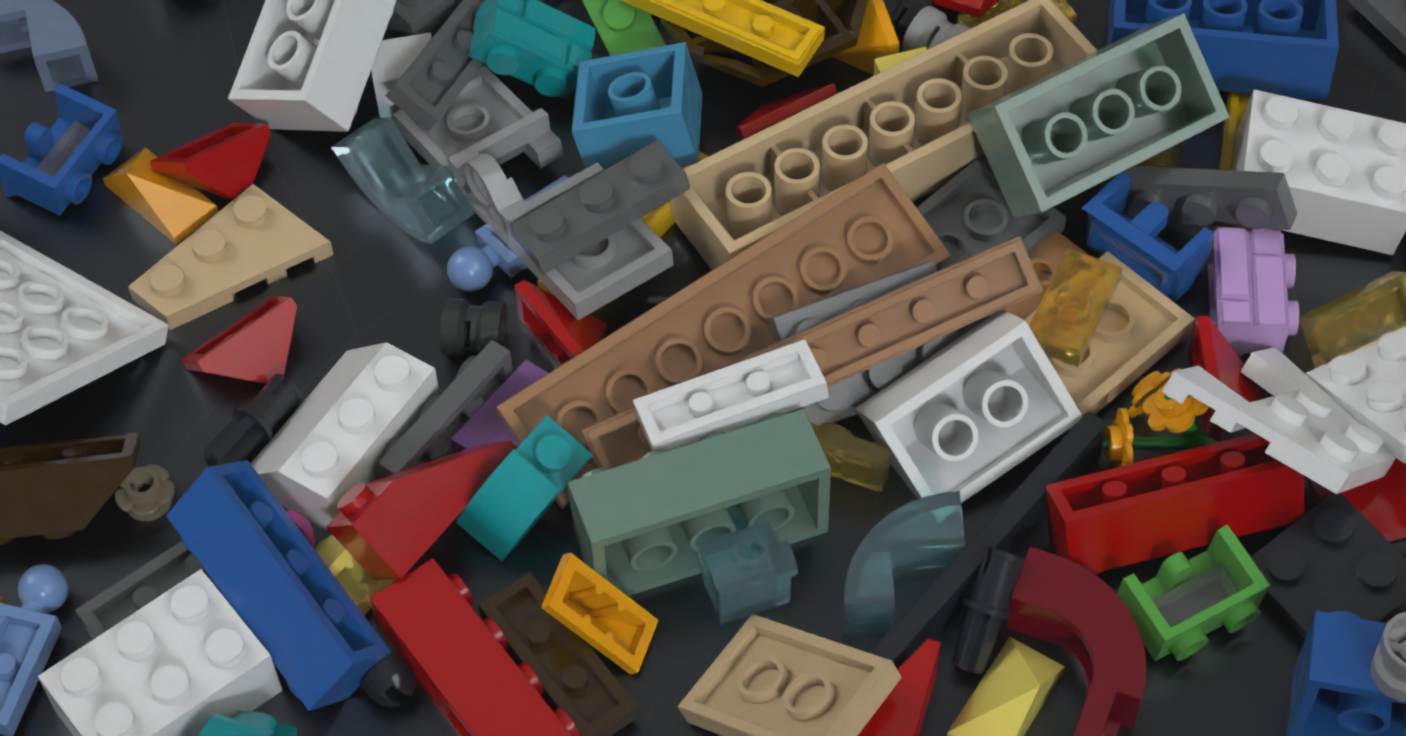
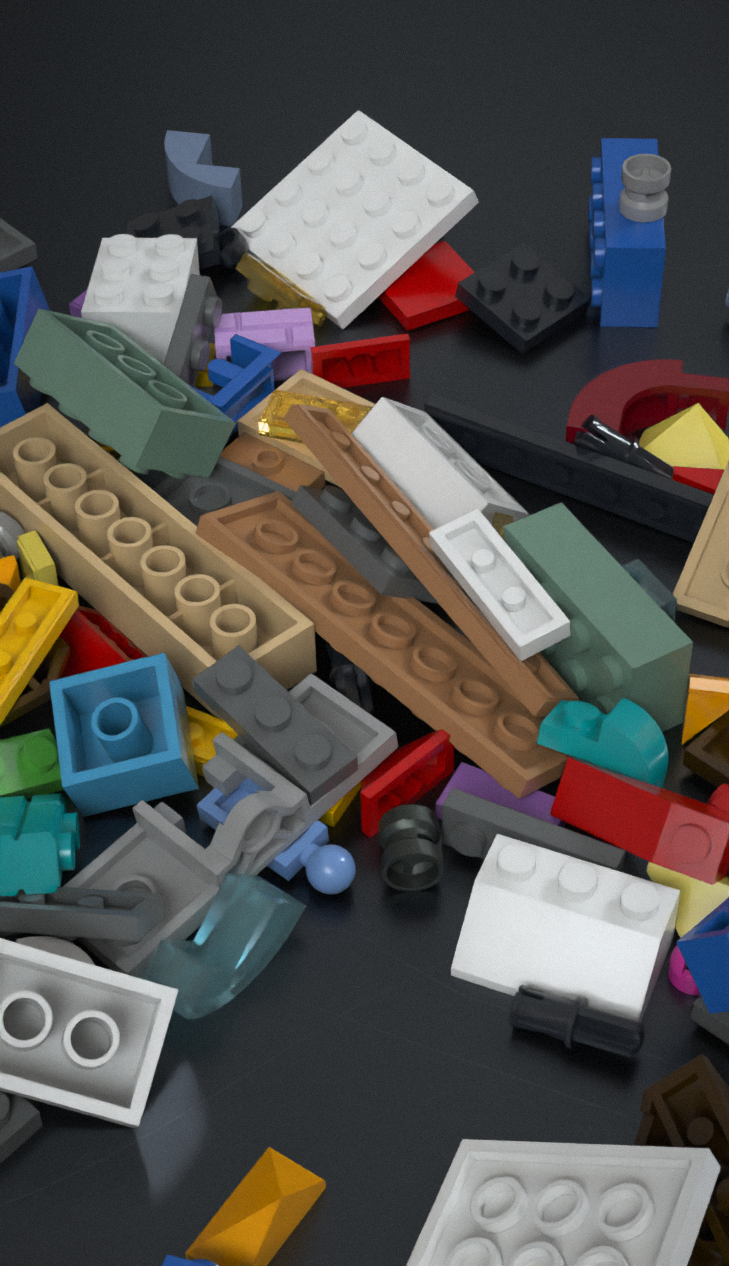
camera: 100 degrees left, 10 degrees down
tan wing [128,184,334,330] -> none
red slope [150,122,271,201] -> none
red slope [180,296,297,387] -> none
clear light blue brick [843,491,965,635] -> none
red brick [1045,433,1304,574] -> none
light orange plant [1101,368,1218,468] -> none
bright green window [1117,524,1270,661] -> none
white wing [1162,347,1396,494] -> none

